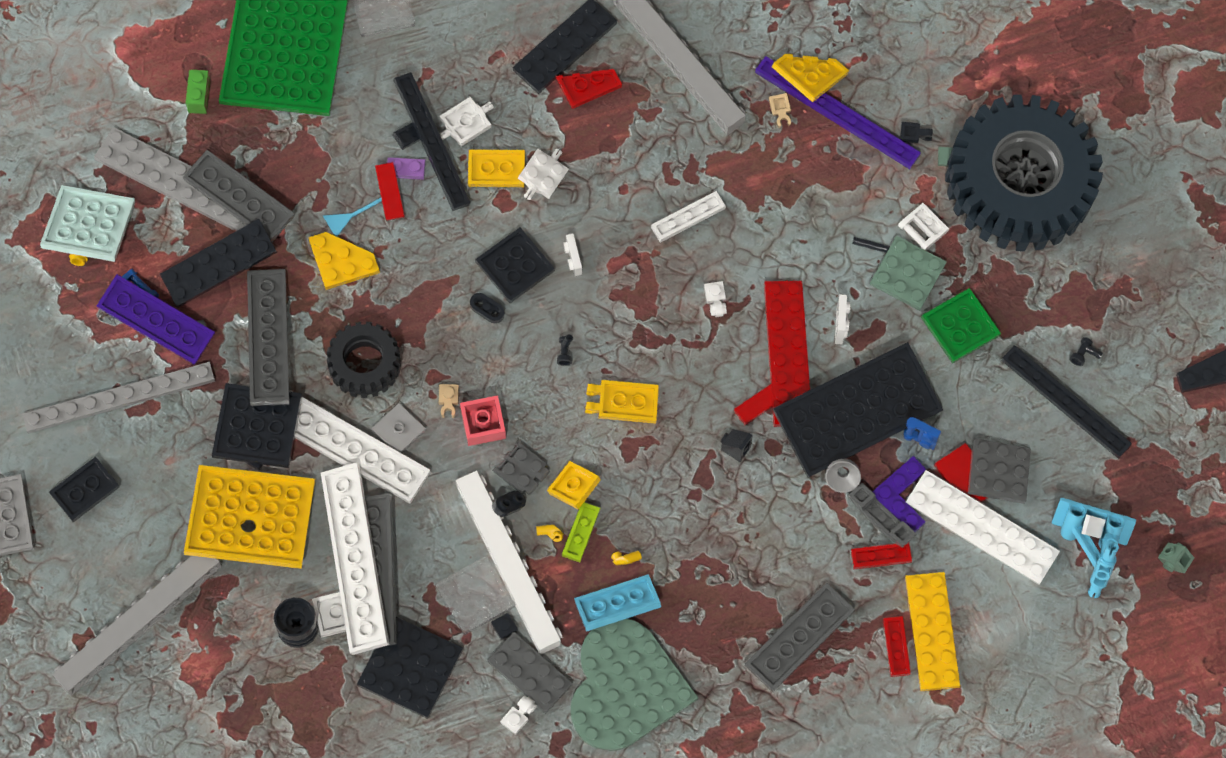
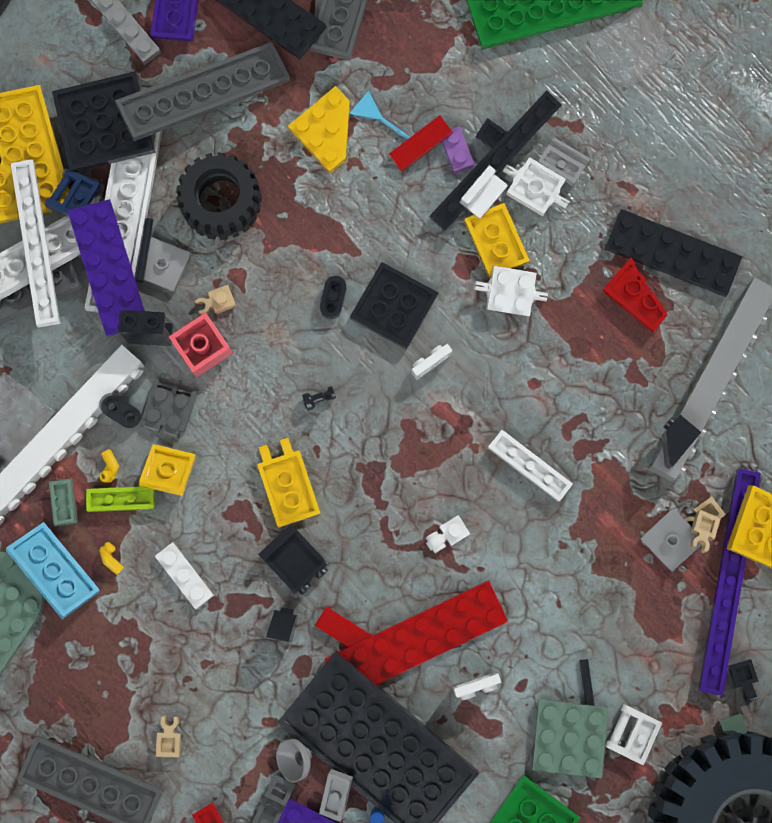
camera: 70 degrees right, 10 degrees up
none -> white plate [11,159,60,328]
none -> dark blue plate [44,169,100,217]
none -> sand green plate [49,478,78,526]
none -> dark purple plate [67,199,145,337]
none -> black panel [118,310,174,346]
none -> black bar [135,218,153,282]
none -> white plate [155,542,215,610]
none -> tan plate [156,716,181,757]
none -> black panel [258,524,329,595]
none -> light grey plate [319,769,353,822]
none -> white panel [460,165,508,219]
none -> light grey plate [538,137,590,186]
none -> light grey plate [640,508,701,572]
none -> black slope [662,415,701,469]
none -> tan plate [690,510,721,553]

